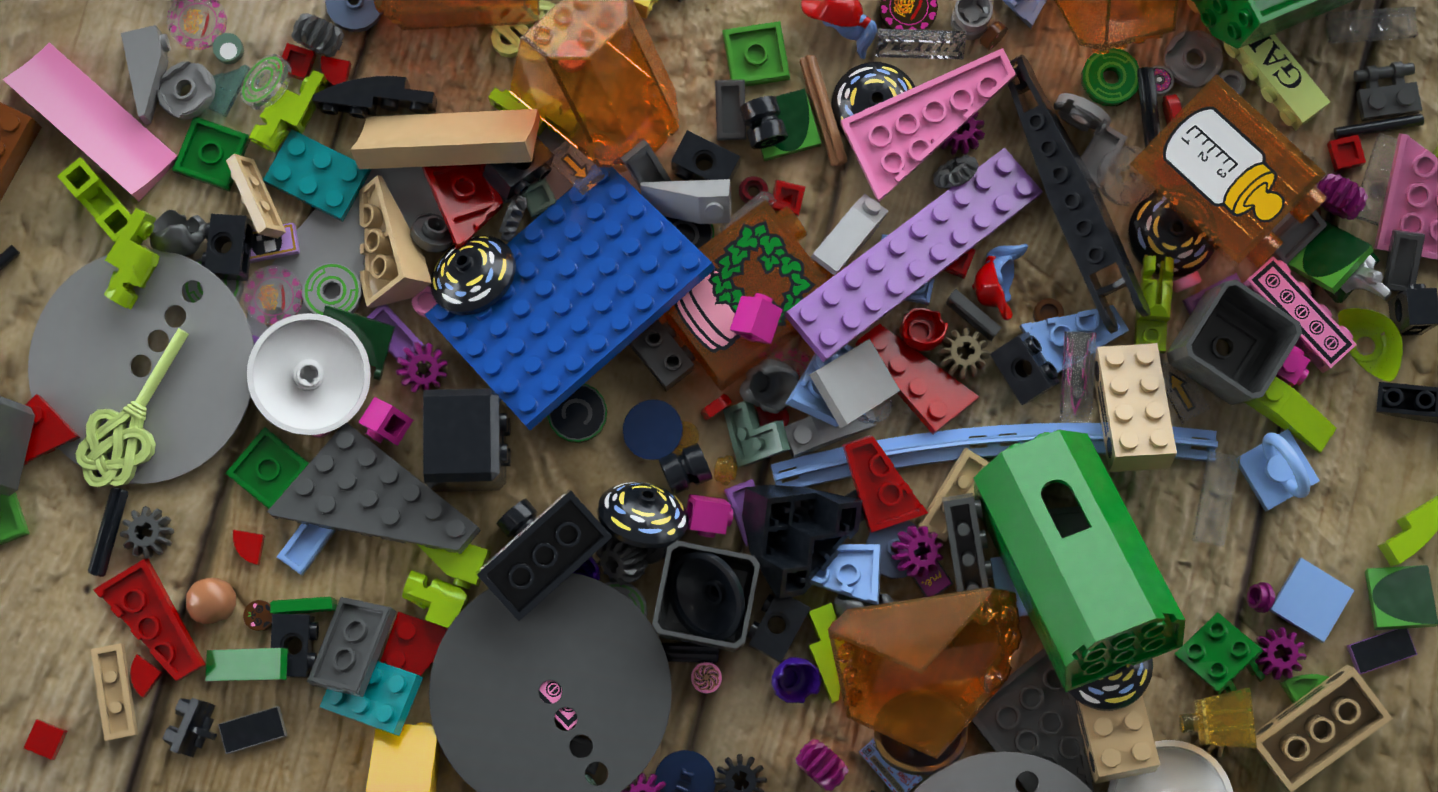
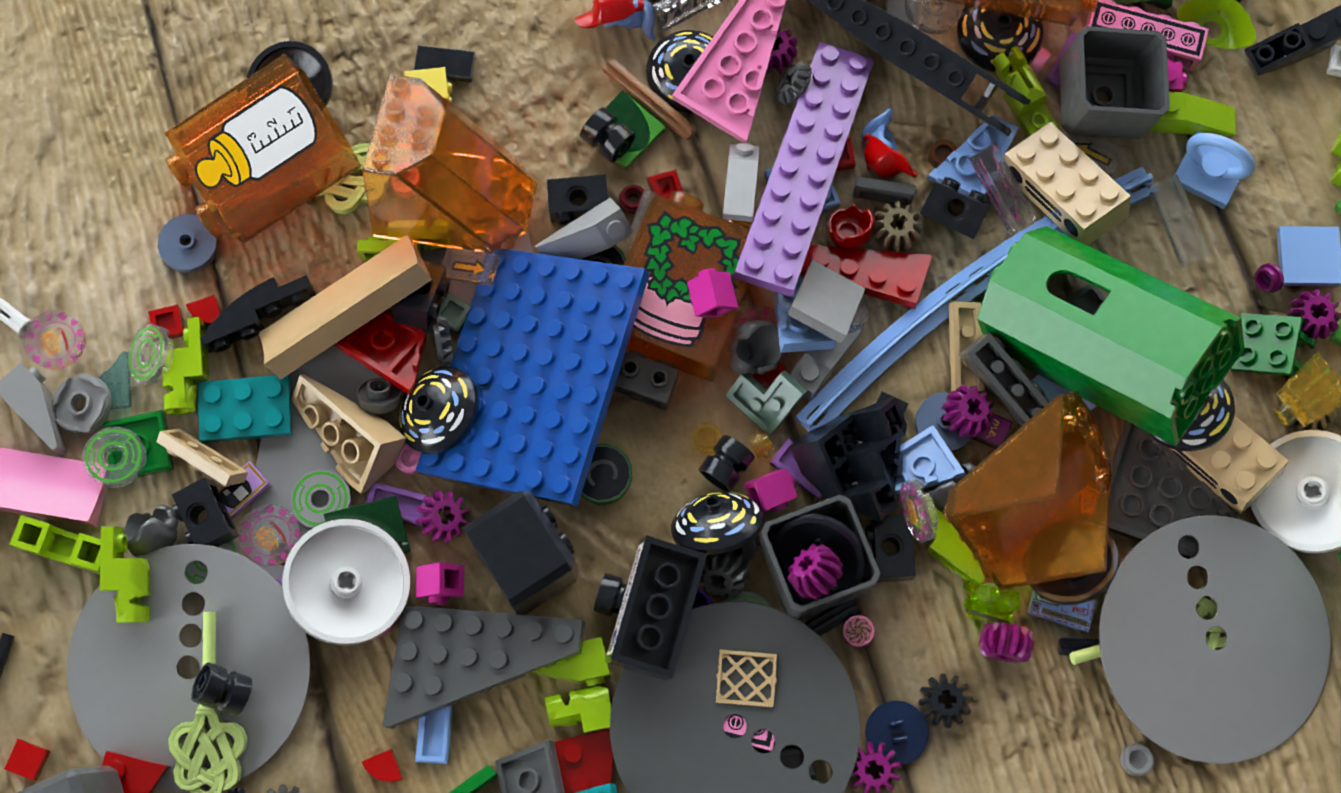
camera: 30 degrees left, 5 degrees down
sand green tile [213,33,244,64] -> none
green tile [225,427,309,509] -> none
dark grey gear [291,13,344,57] -> none
dark grey tile [621,139,671,188] -> none
dark blue piece [623,400,683,460] -> none
red tile [700,393,732,421] -> none
dark grey tile [715,80,747,141] -> none
bright green tile [722,21,790,87] -> none
dark purple hair [771,657,822,703] -> none
red wing [842,435,928,533] -> none
none -> clear tile [82,426,146,488]
none -> black wheel [191,662,252,716]
none -> tan window [716,650,777,707]
none -> magenta gear [787,544,843,600]
none -> clear tile [900,479,938,543]
none -> clear neon green hips [963,580,1020,624]

